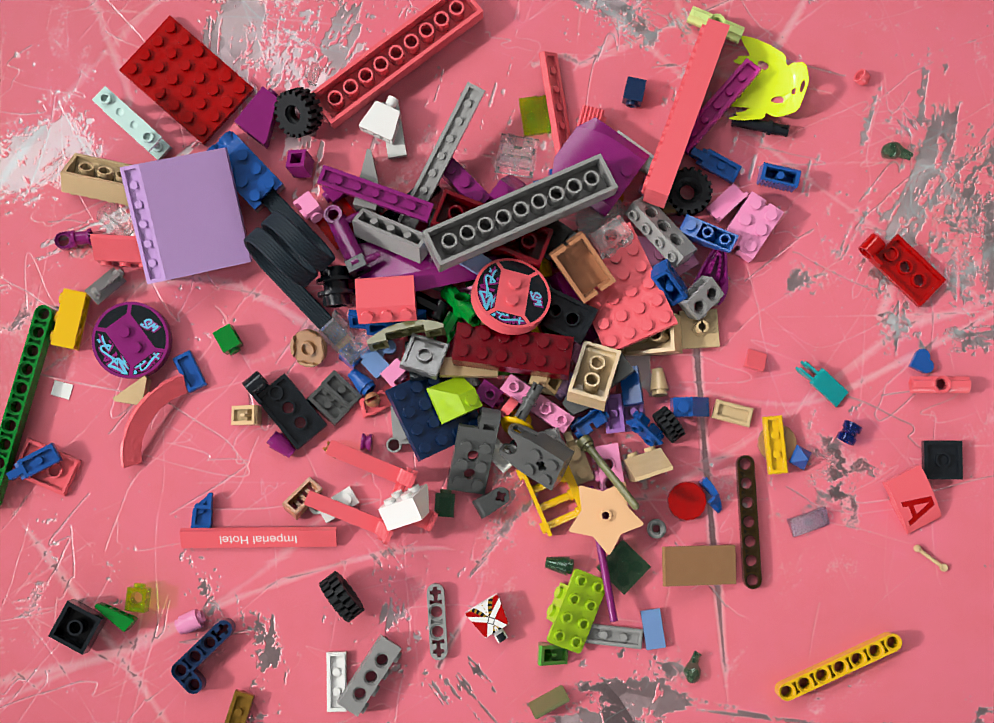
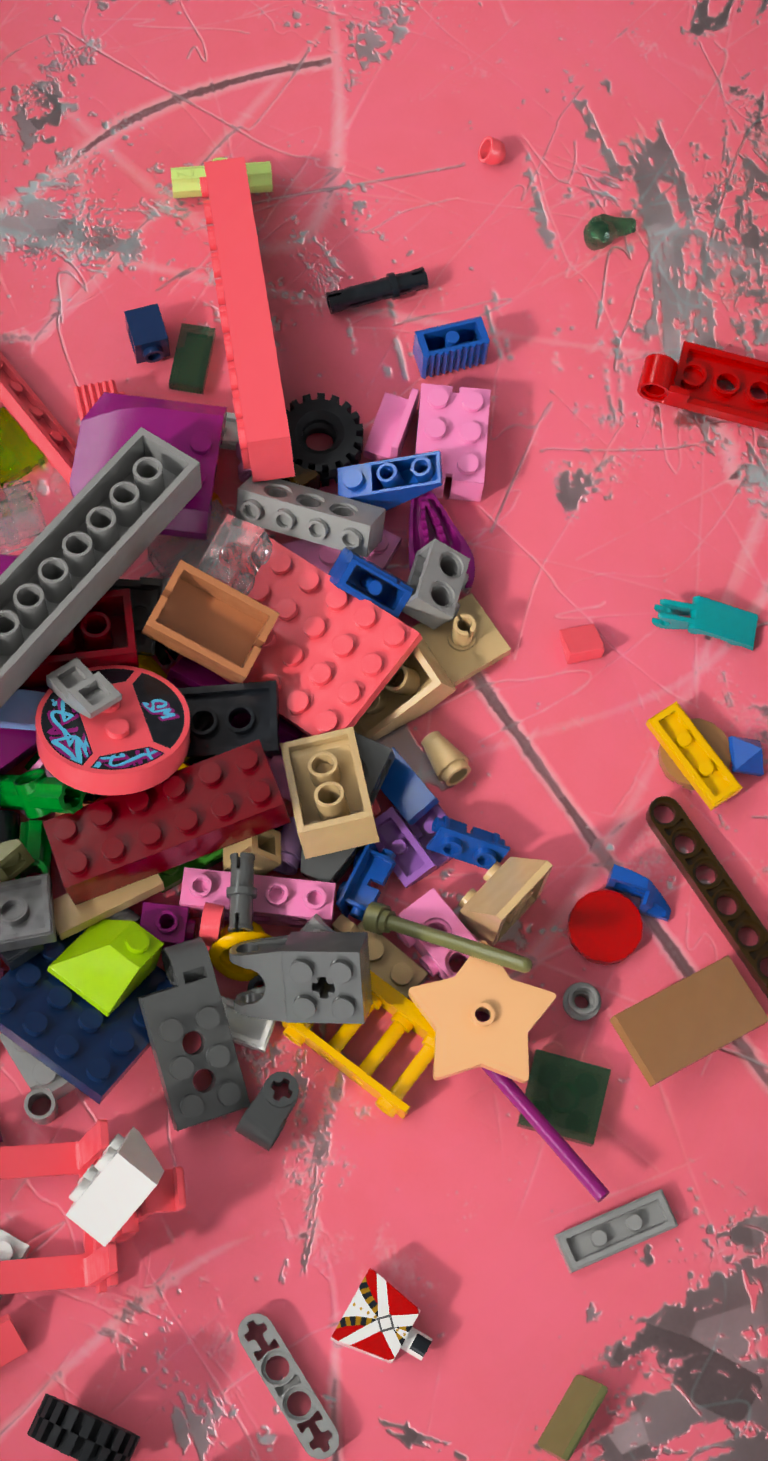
camera: 30 degrees left, 15 degrees down
clear green brick [434,489,455,517] -> none
bright green slope [537,642,568,666] -> none
clear green cone [545,556,574,576] -> none
lime bracket [546,569,605,653] -> none
medium blue tile [640,608,666,650] -> none
black tyre [652,406,685,443] -> none
blue slope [670,397,709,418] -> none
dark pink plate [684,58,761,155] -> none
blue hinge [689,147,742,184] -> none
tan tile [711,399,754,427] -> none
neon yellow piece [729,36,809,120] -> none
none -> light grey slope [46,657,122,719]
none -> clear green tile [169,323,216,394]

